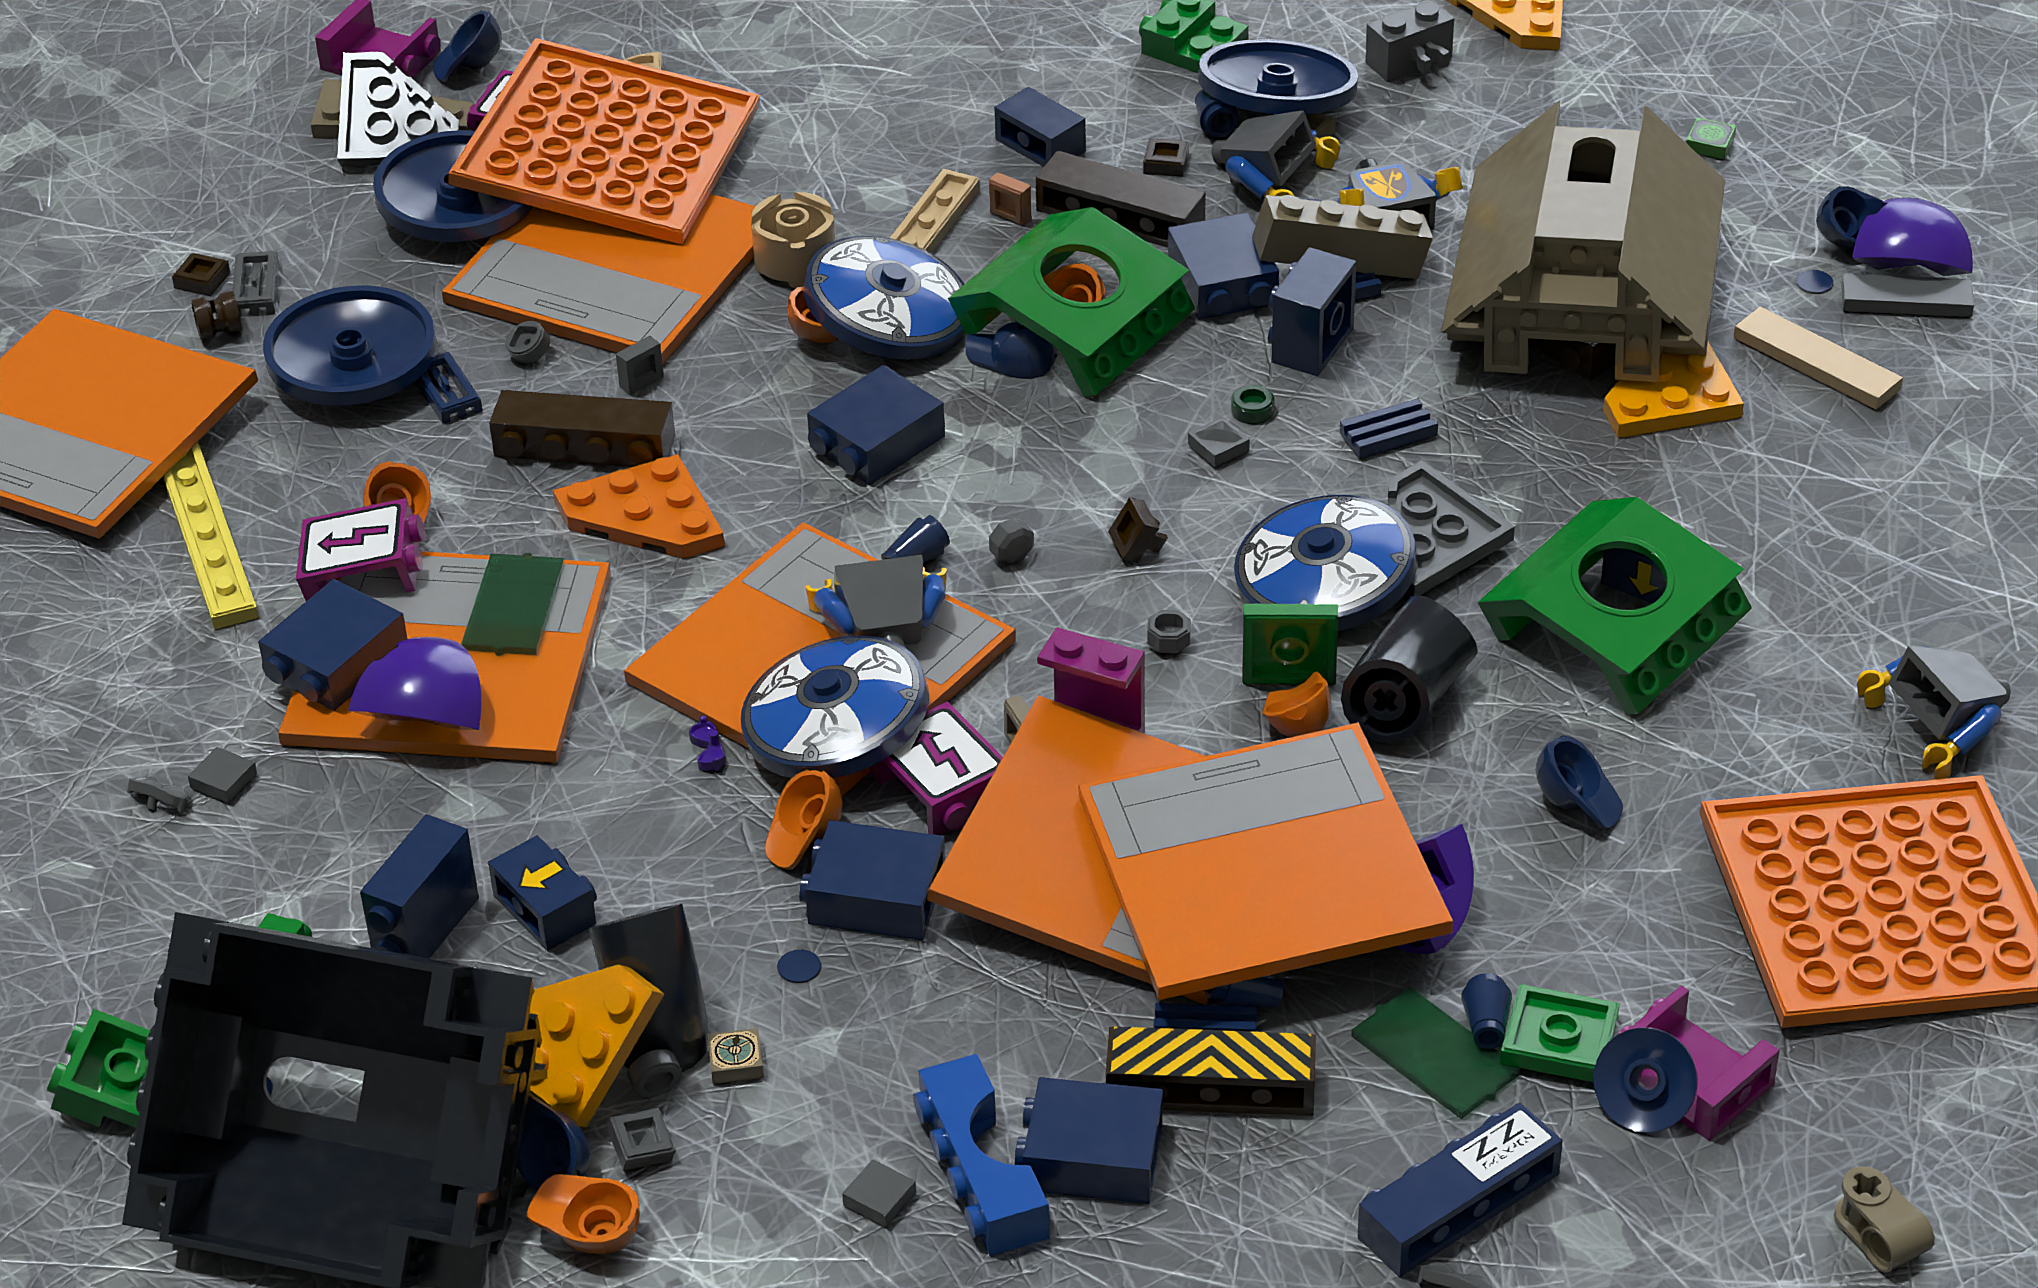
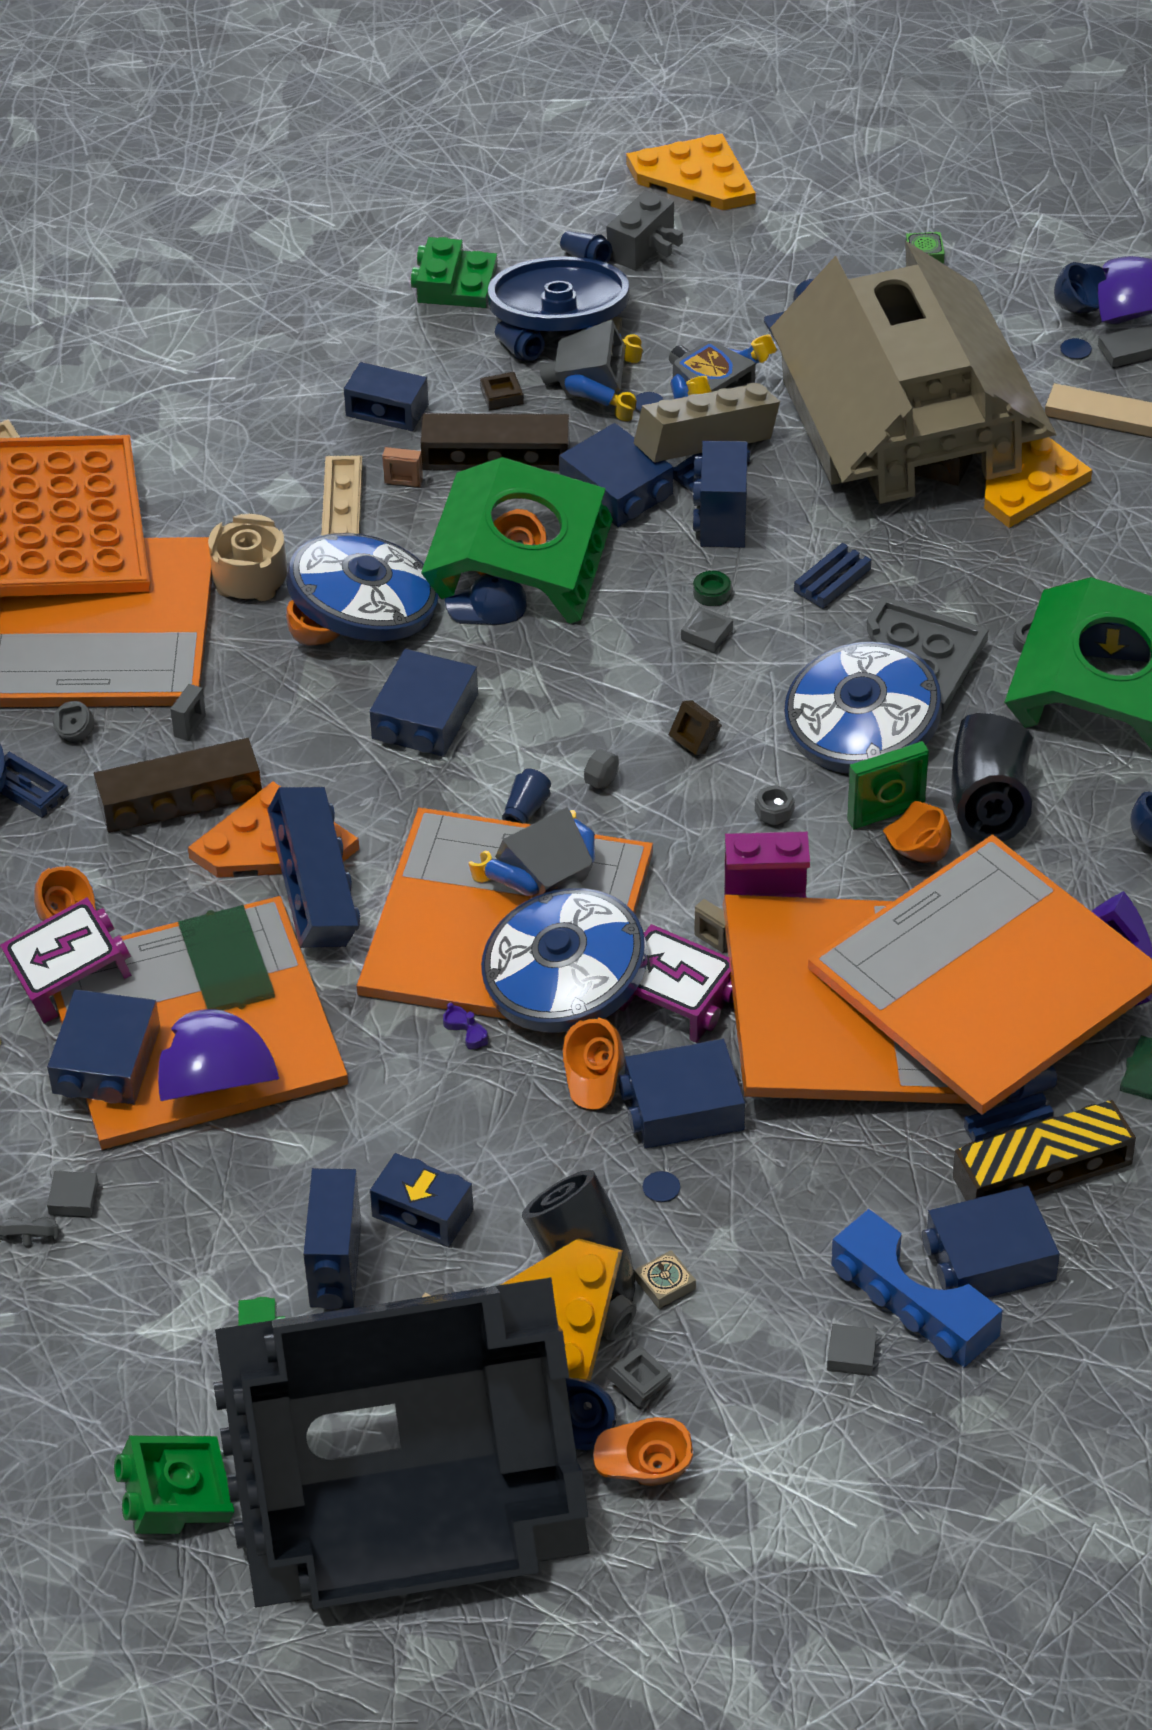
camera: 25 degrees left, 5 degrees up
none -> dark blue brick [267,787,360,948]
none -> dark blue cone [560,231,612,263]

